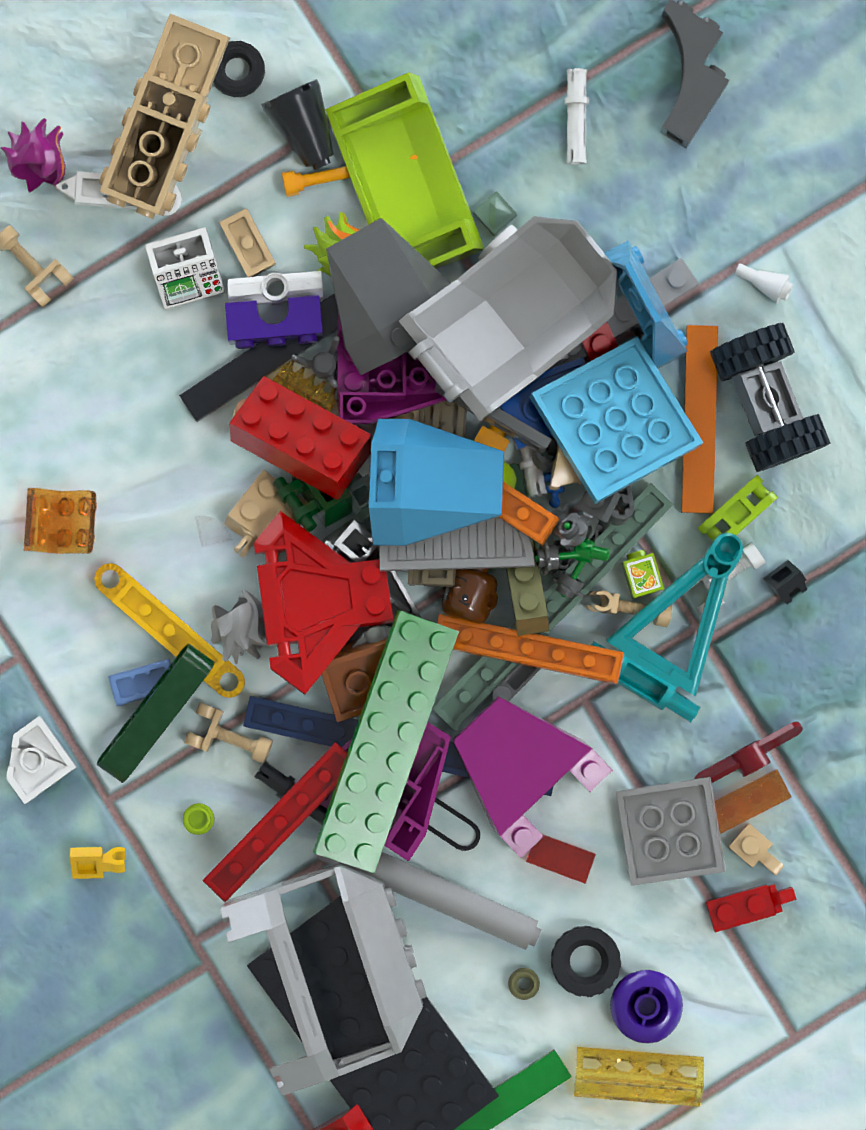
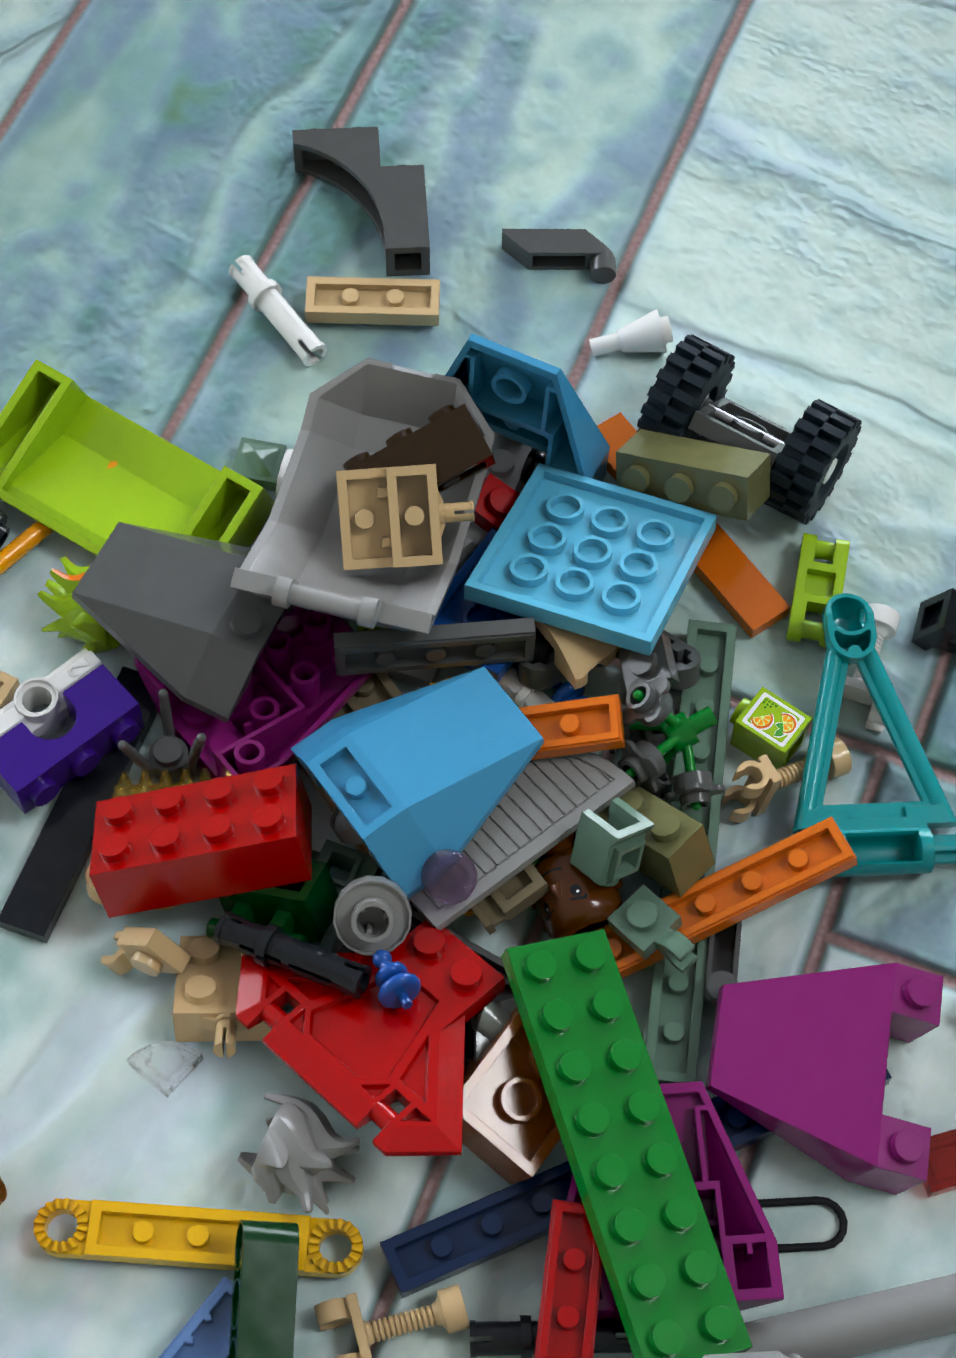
camera: 40 degrees left, 25 degrees down
none -> tan plate [100,926,191,977]
none -> black pin [214,911,372,999]
none -> tan plate [305,276,440,326]
none -> light grey plate [333,875,412,956]
none -> tan plate [336,464,475,571]
none -> dark brown brick [343,404,496,494]
none -> blue hair [372,949,421,1009]
none -> clear purple tile [421,849,477,905]
none -> dark grey piece [502,229,616,284]
none -> sand green window [570,797,655,887]
none -> sand green plate [607,884,697,973]
none -> olive brick [616,429,771,521]

